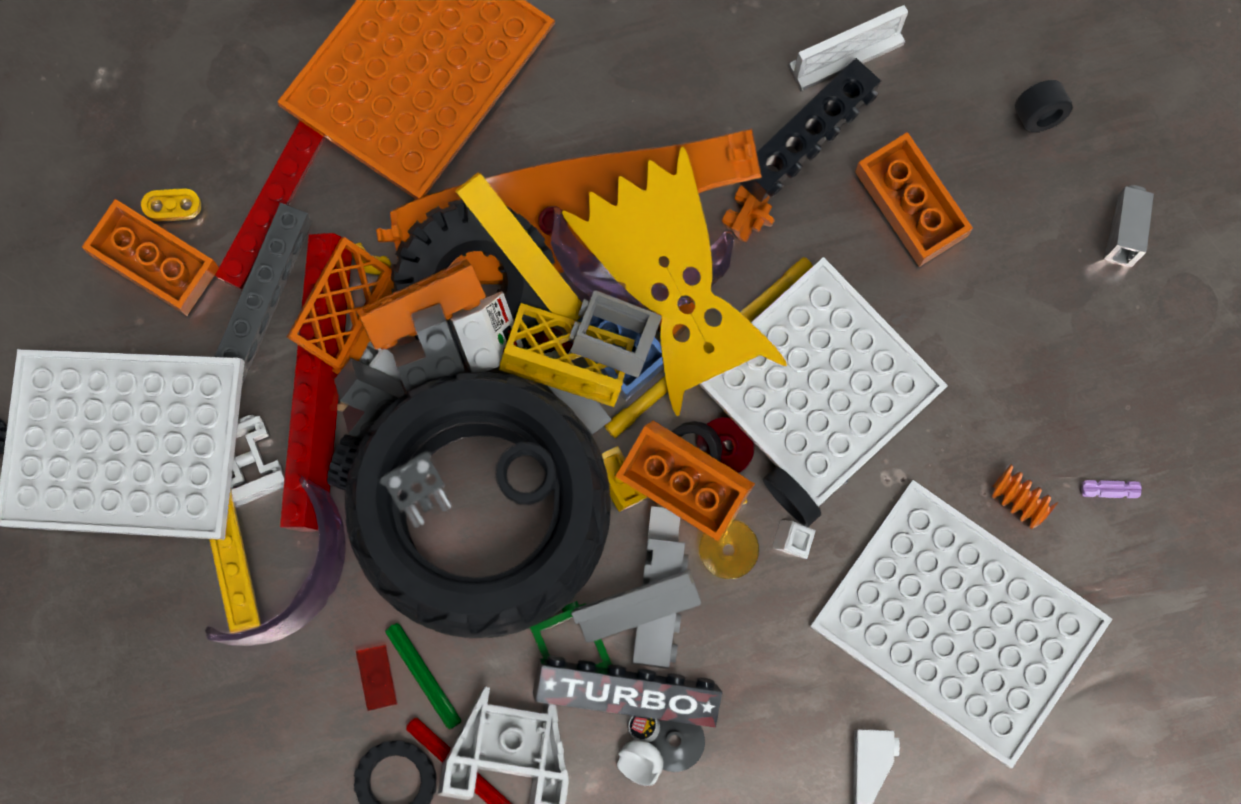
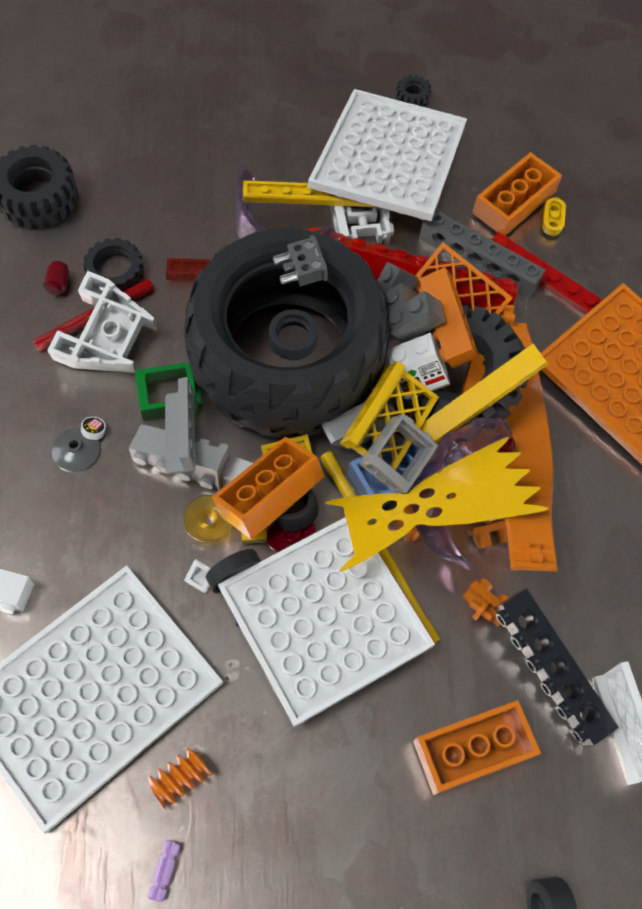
camera: 100 degrees right, 15 degrees down
green axle [385,623,461,730] -> none
brick [533,656,723,728] -> none
white hair [617,739,663,786] -> none

